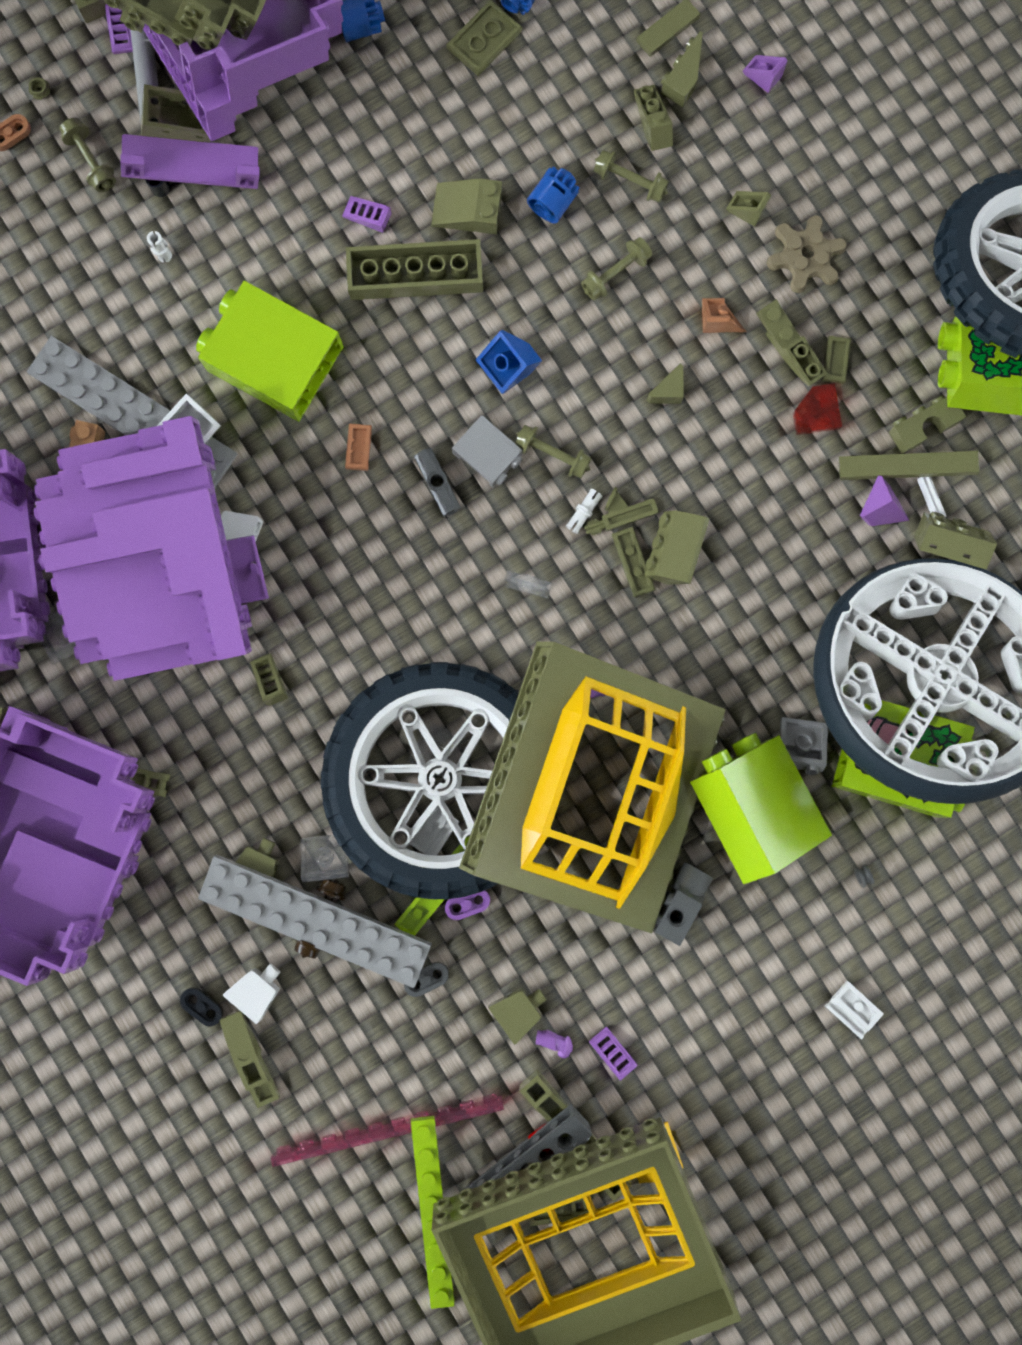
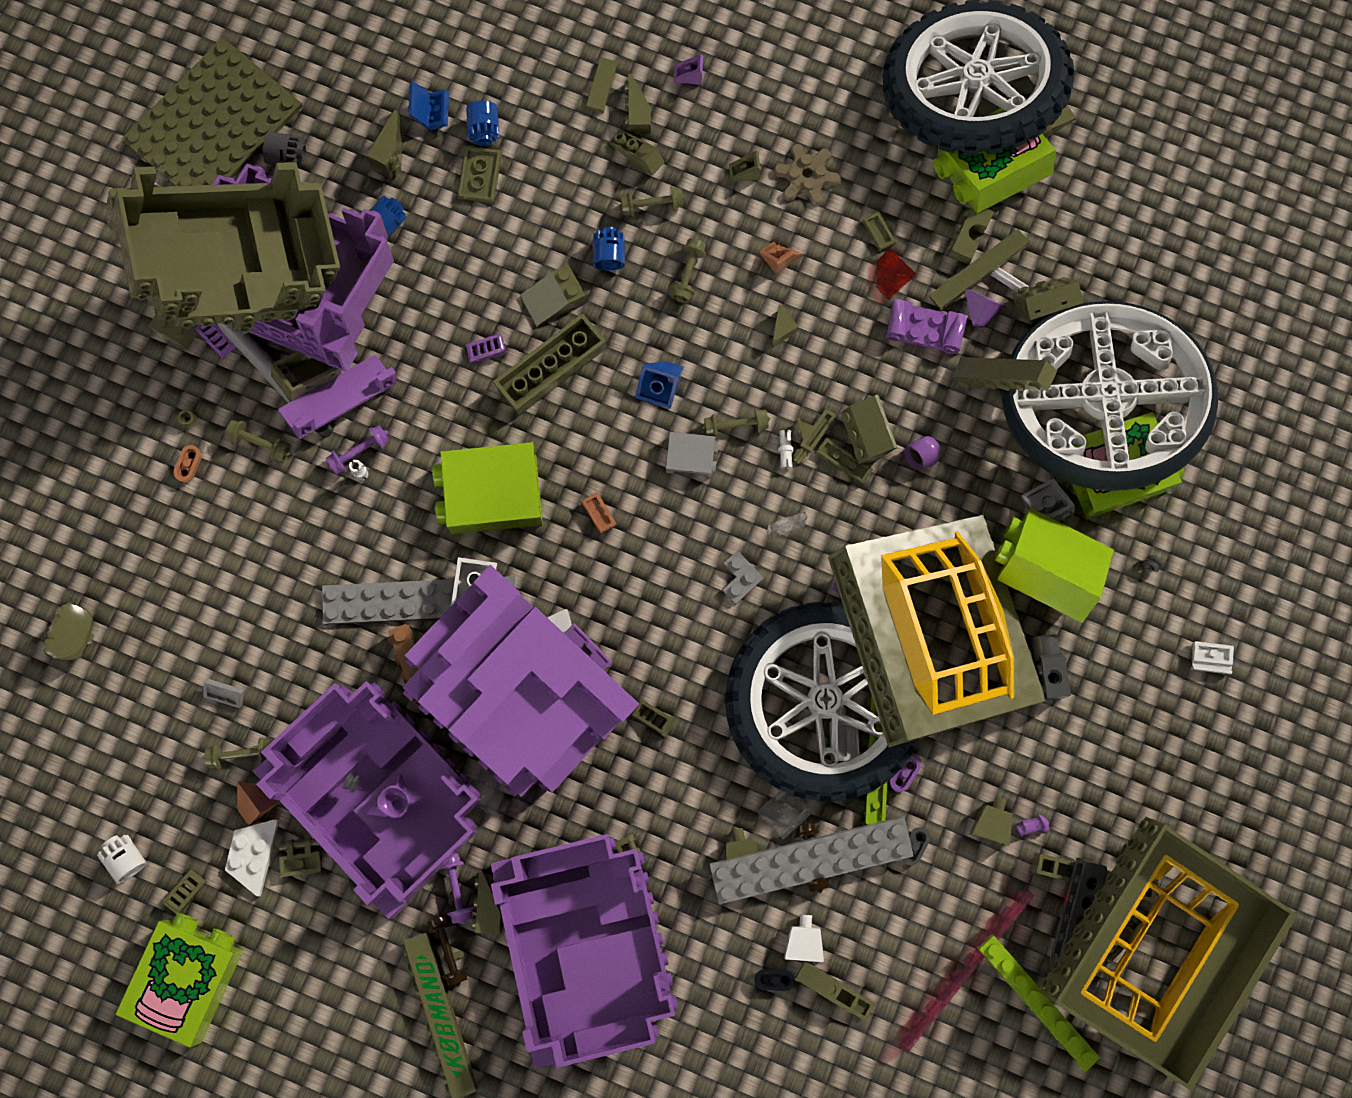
camera: 40 degrees left, 5 degrees down
dark grey piece [414,448,461,517] -> none
medium lavender slope [589,1026,638,1080] -> none
olive slope [756,299,827,386] -> none
none -> medium lavender piece [326,425,390,475]
none -> light grey plate [722,550,764,605]
none -> medium lavender piece [885,299,968,354]
none -> medium lavender helmet [903,436,941,470]
none -> olive brick [952,357,1057,392]

